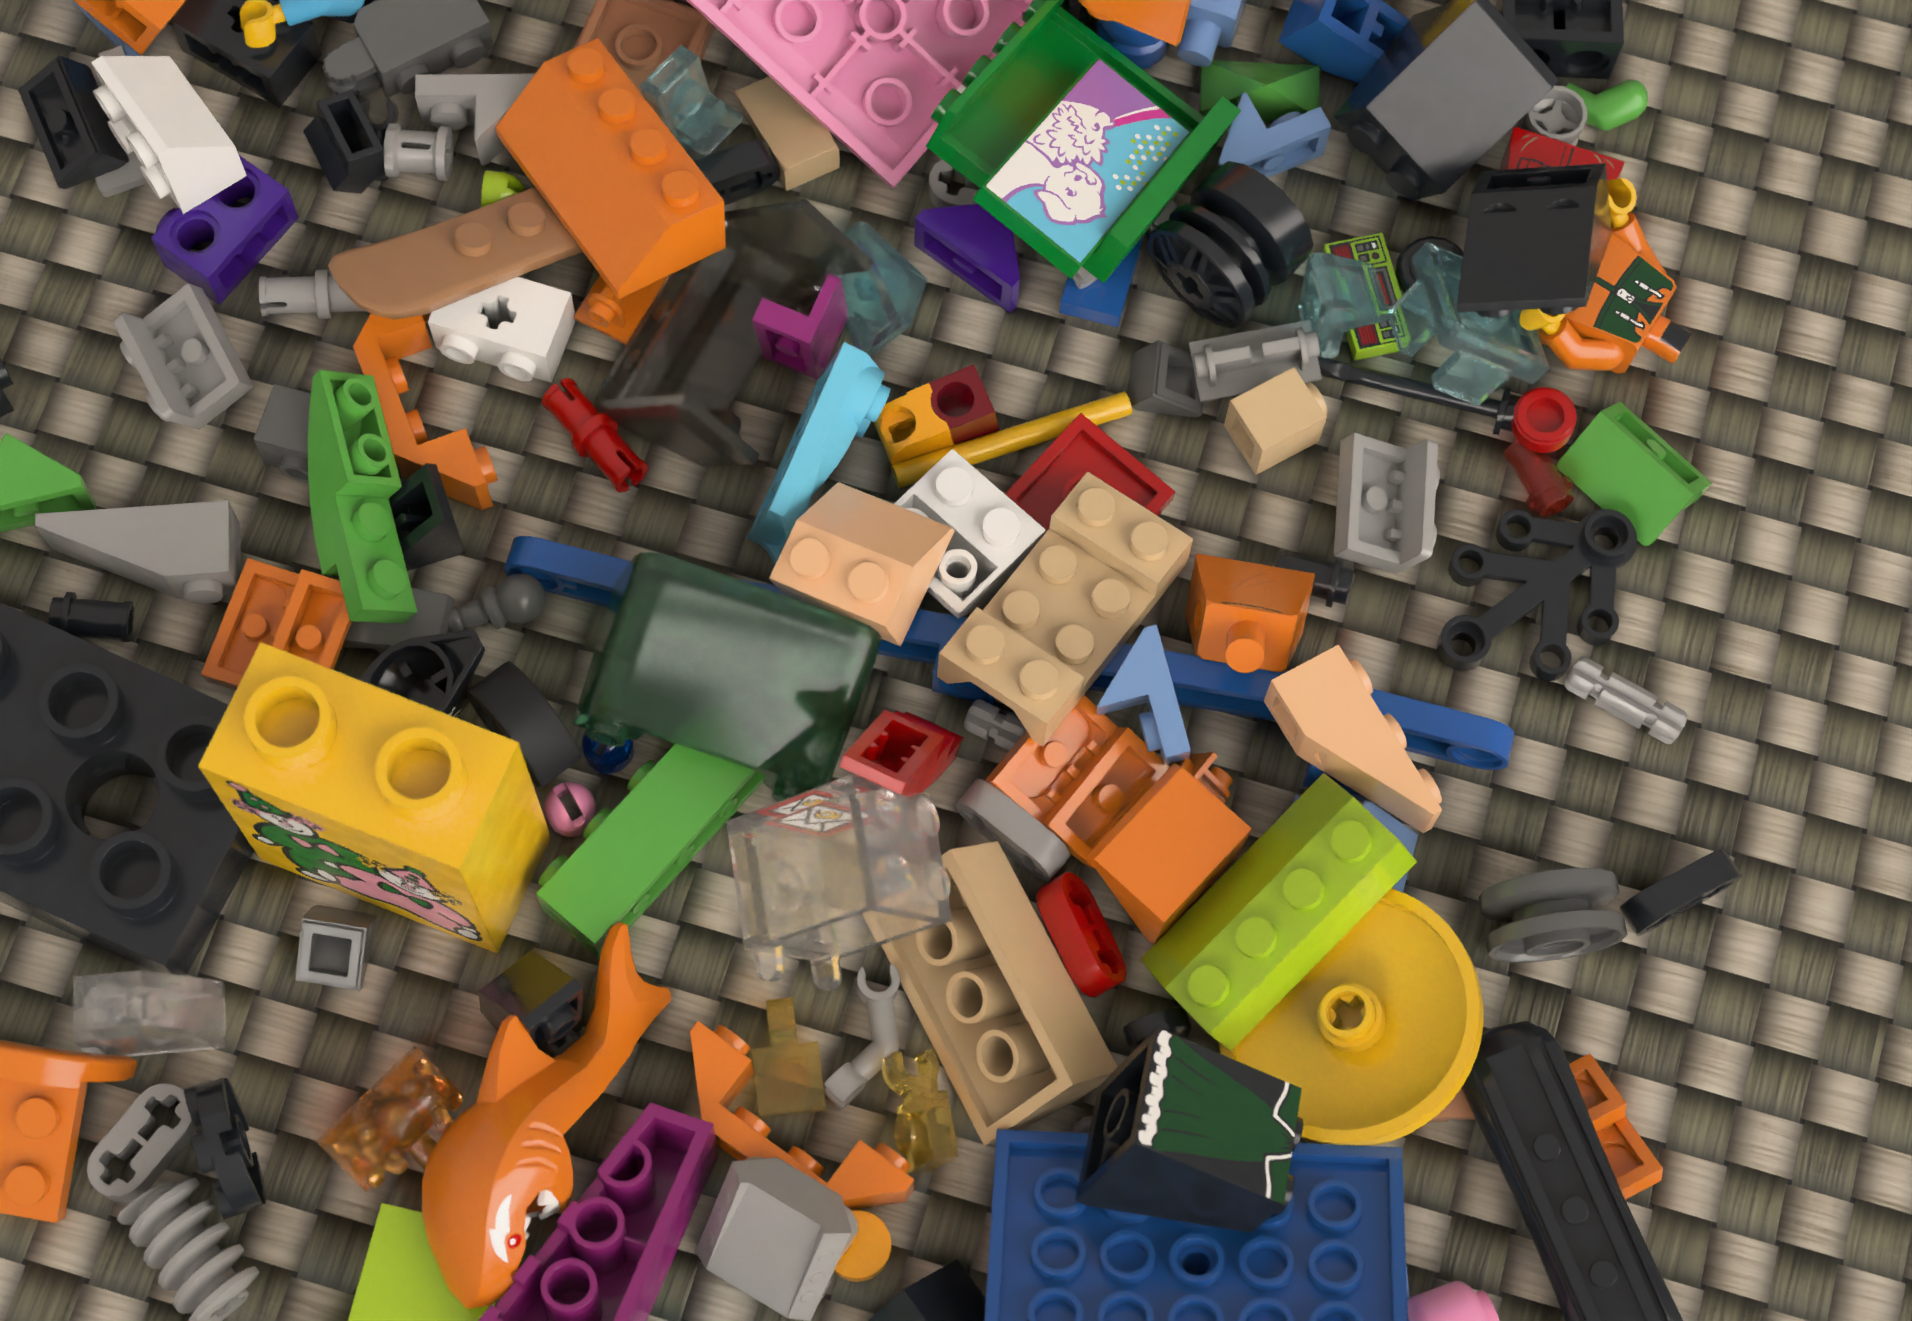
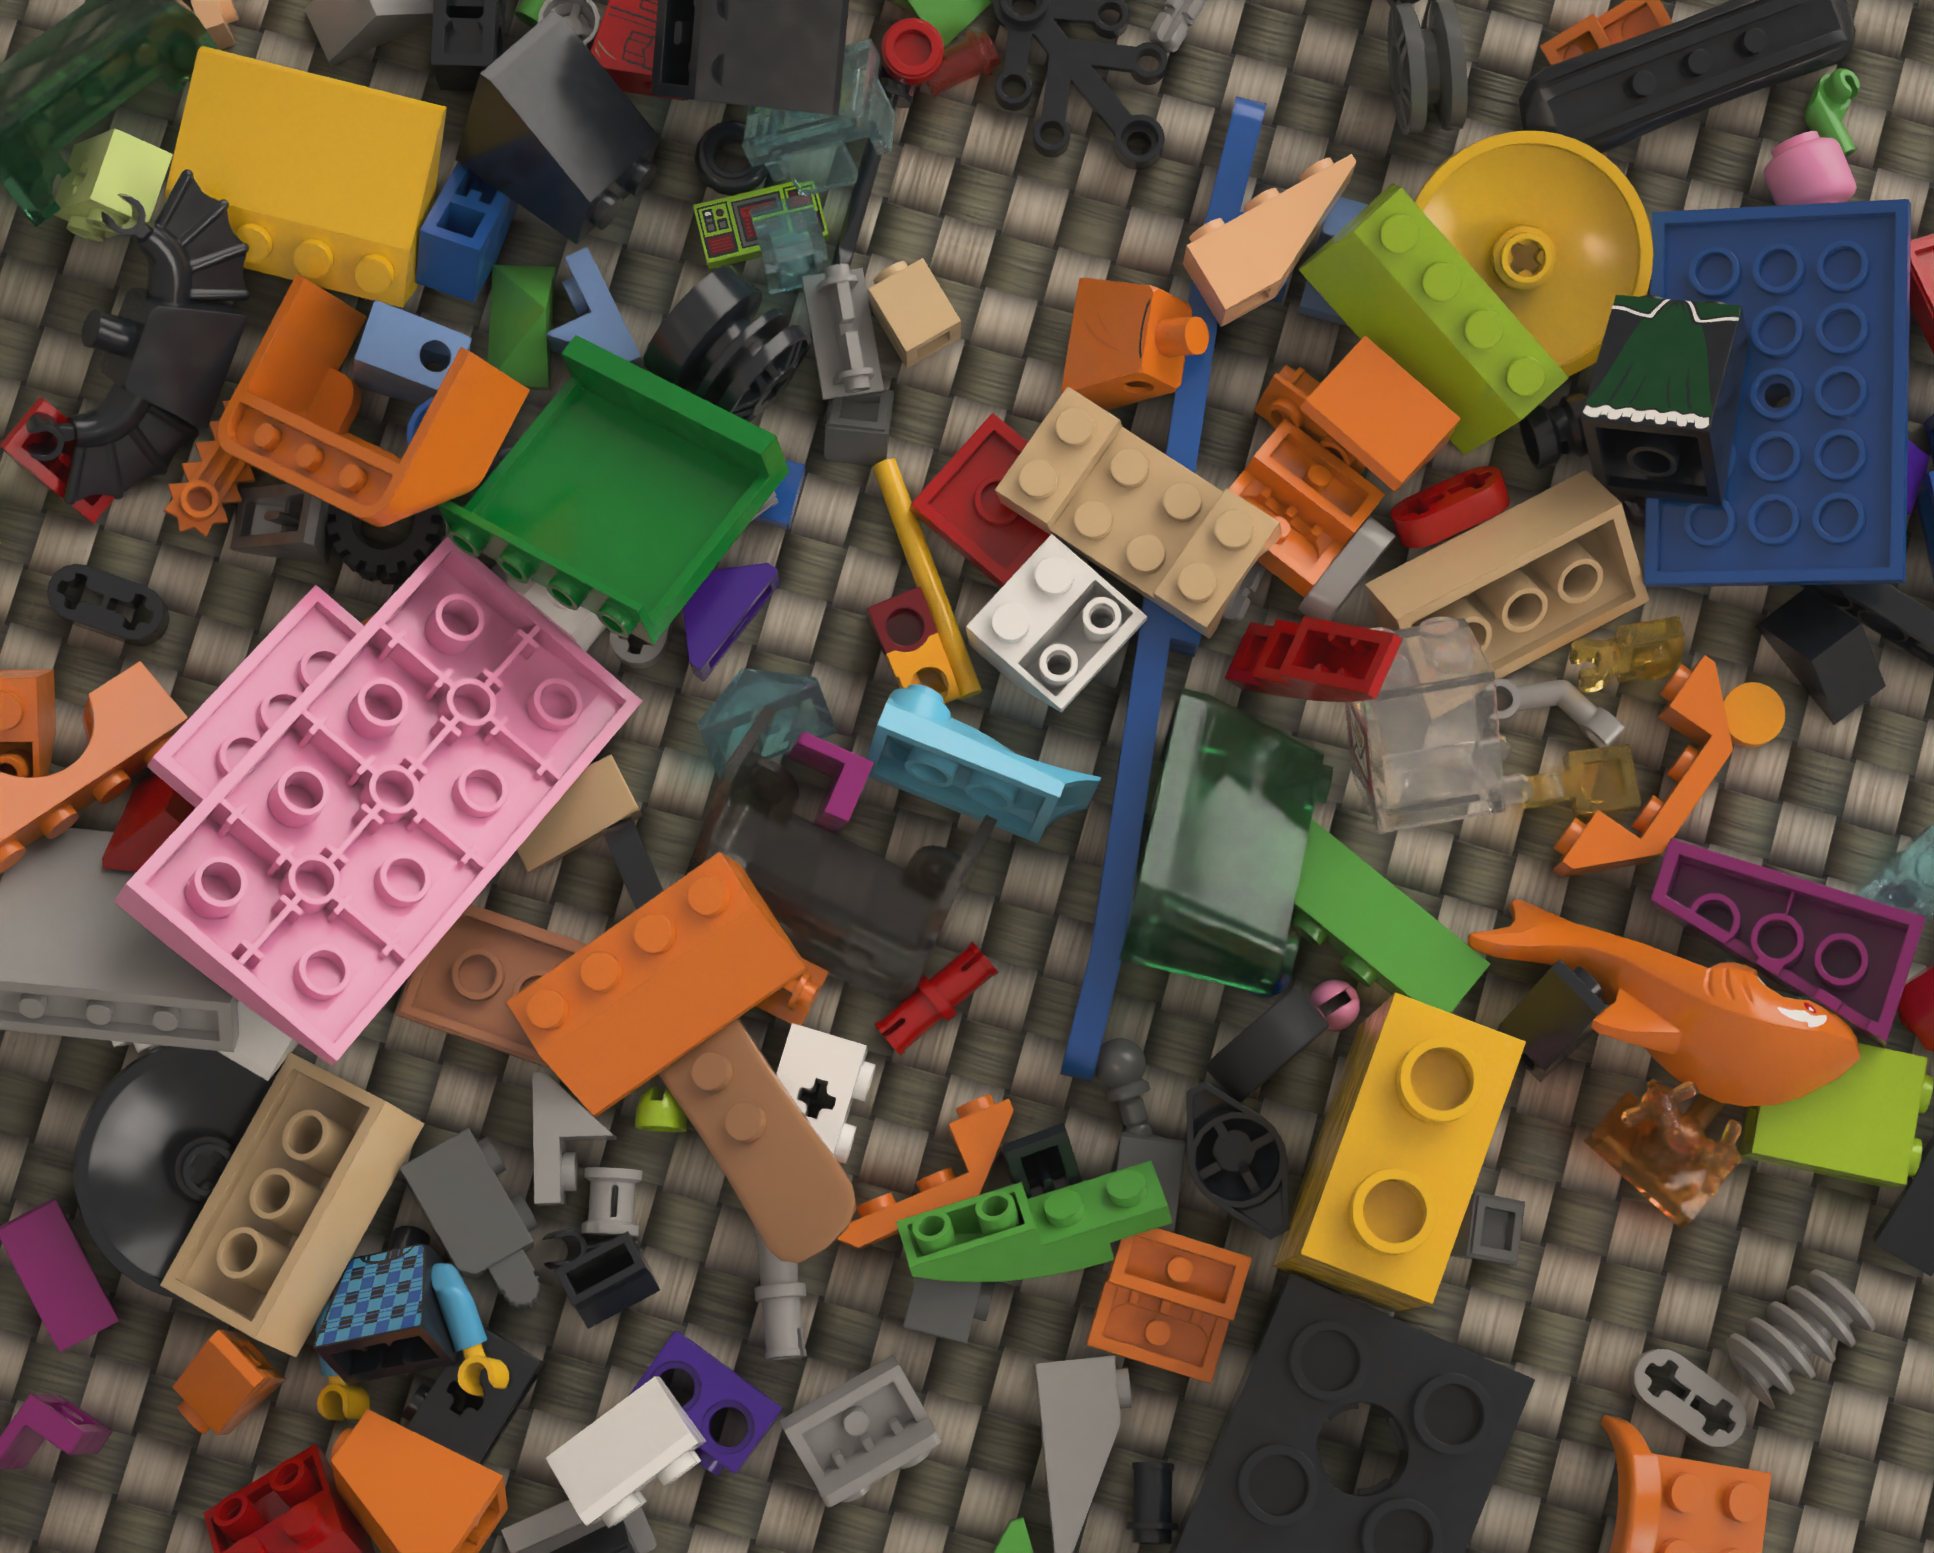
camera: 90 degrees left, 10 degrees up
clear slope [73,971,226,1057] -> none
black plate [184,1077,266,1219] -> none
clear light blue slope [640,45,744,160] -> none
light grey slope [695,1156,858,1321] -> none
light nougat slope [769,482,955,647] -> none
tile [973,56,1192,279] -> none
medium blue slope [1097,625,1191,765] -> none
black pin [1276,549,1355,608] -> none
light grey bracket [1333,433,1440,574] -> none

